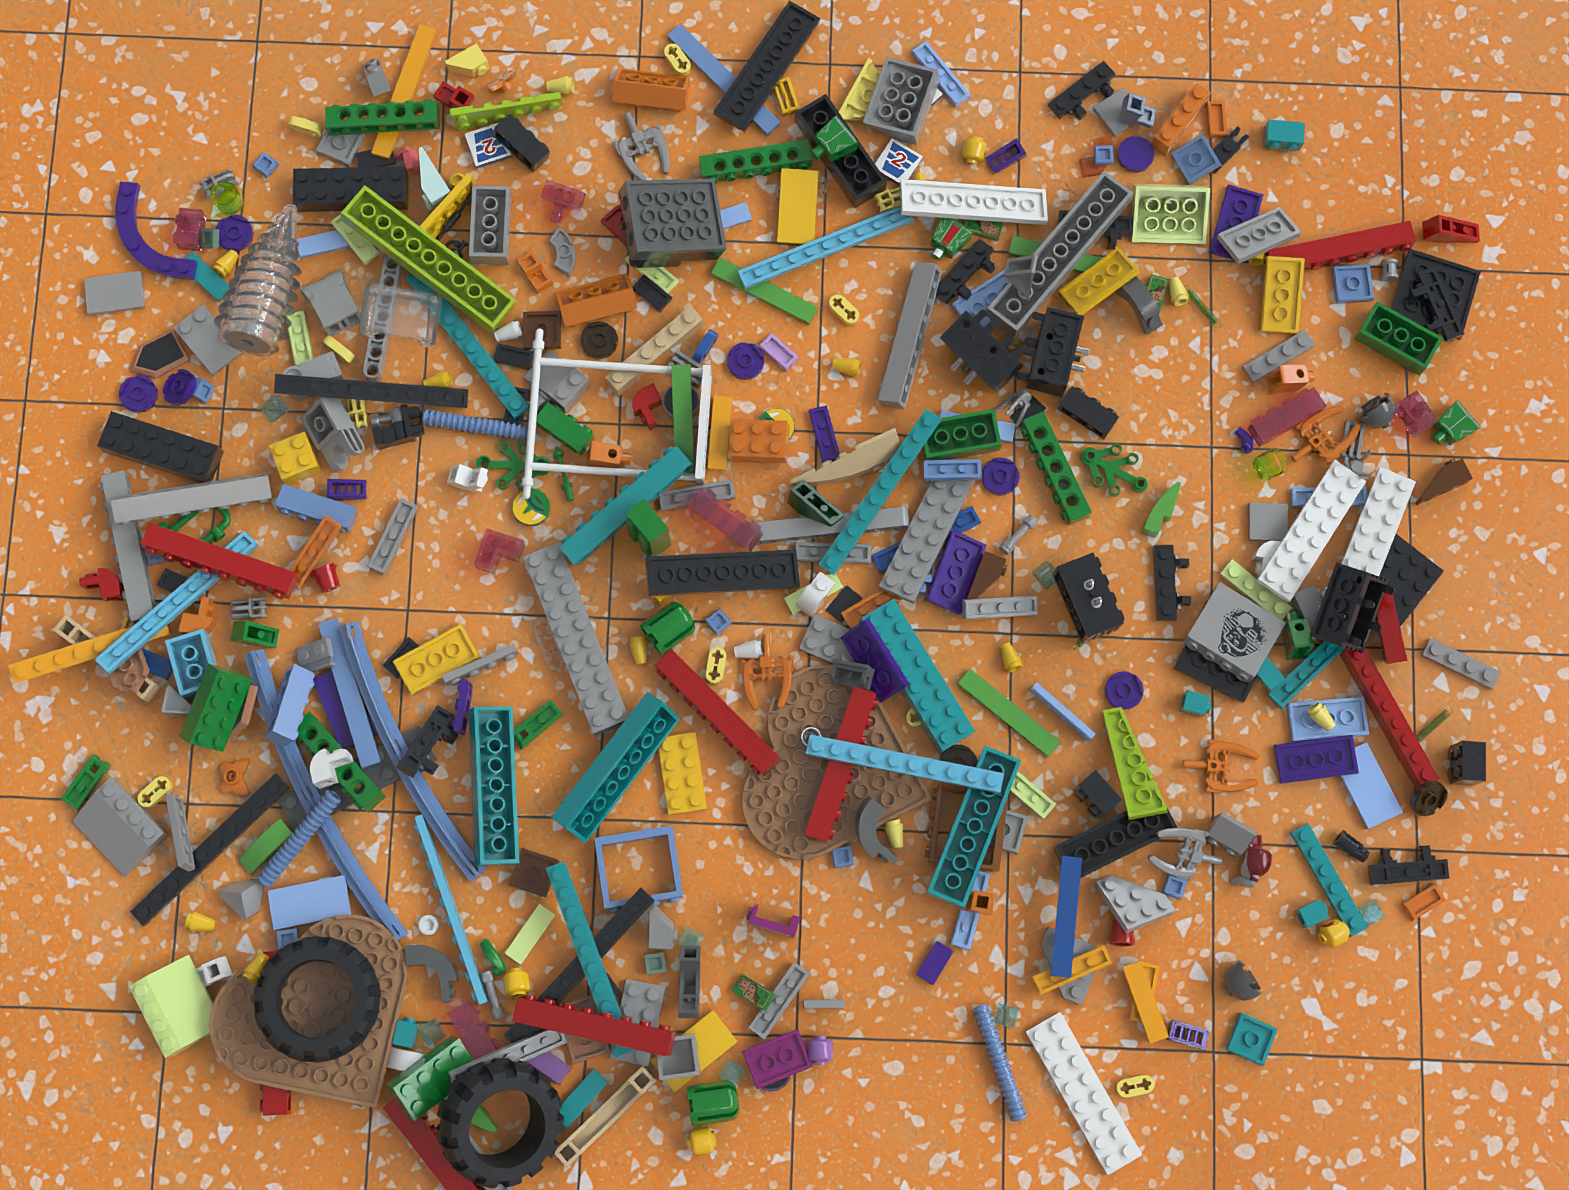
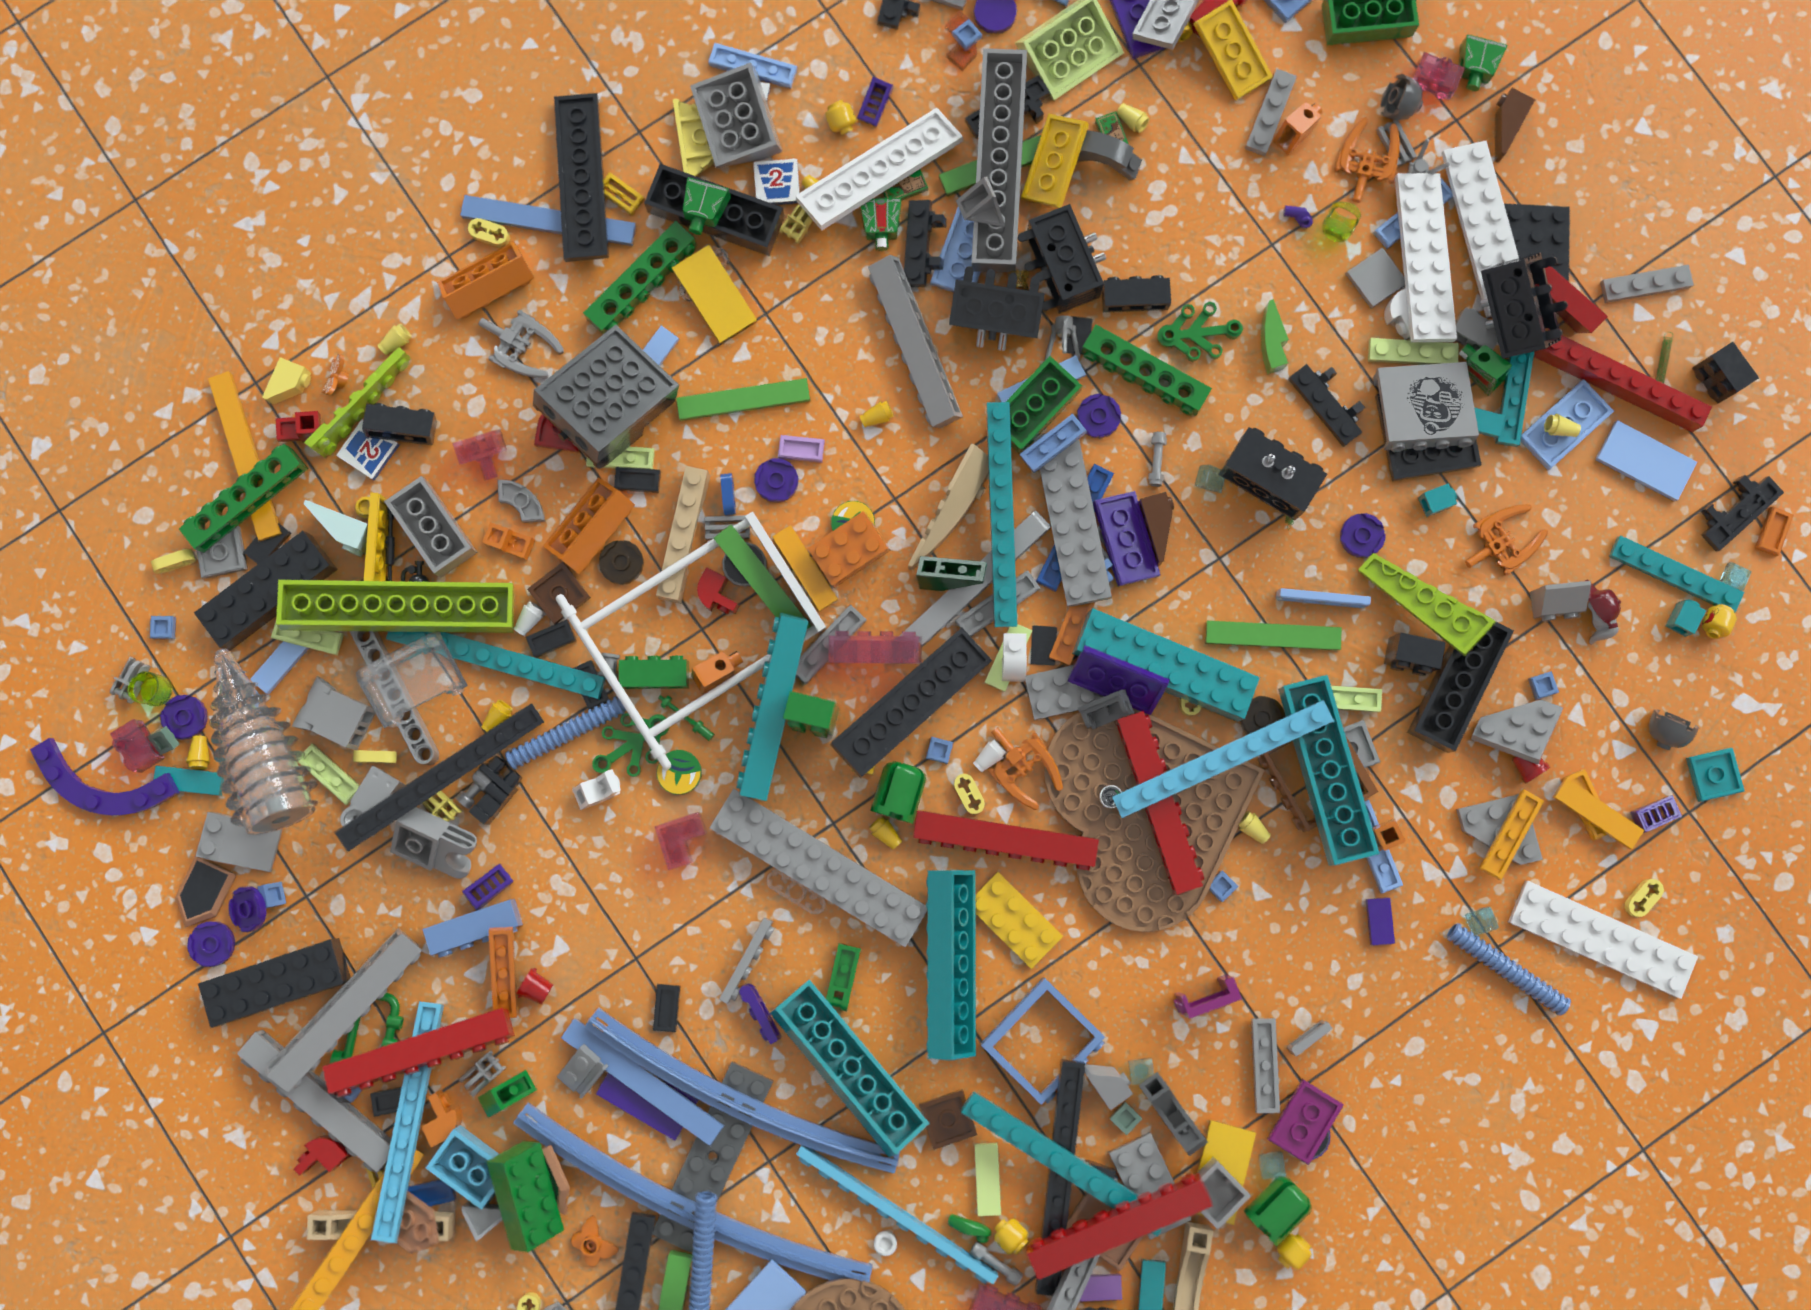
camera: 30 degrees left, 5 degrees up
light grey tile [84,271,145,316] -> none
clear light blue slope [261,395,290,423] -> none
medium blue brick [264,664,315,746] -> none
yellow brick [269,432,322,485] -> none
green brick [297,711,386,813] -> none
white brick [310,748,353,789] -> none
light grey slope [362,59,391,96] -> none
light grey plate [367,498,419,575] -> none
yellow tile [393,624,480,695] -> none
coral tile [394,146,420,175] -> none
black hinge [396,705,458,778] -> none
dark grey arch [405,945,459,1003] -> none
light grey slope [523,350,590,413] -> none
tile [732,974,776,1012] -> none
medium azure plate [737,206,914,290] -> none
medium lavender head [807,1036,833,1064] -> none
dark purple tile [808,405,840,463] -> none
light yellow beam [829,294,859,326] -> none
dark grey arch [855,795,898,864] -> none
light grey tile [962,595,1038,619] -> none
yellow cone [1000,642,1023,672] -> none
blue tile [1051,856,1082,978] -> none
light grey bar [1148,828,1222,881] -> none
bright green piece [1185,285,1221,328] -> none
clear pink brick [1247,387,1326,447] -> none
dark purple tile [1274,735,1359,784] -> none
black hinge [1333,830,1370,863] -> none
dark brown tile [1410,780,1448,817] -> none

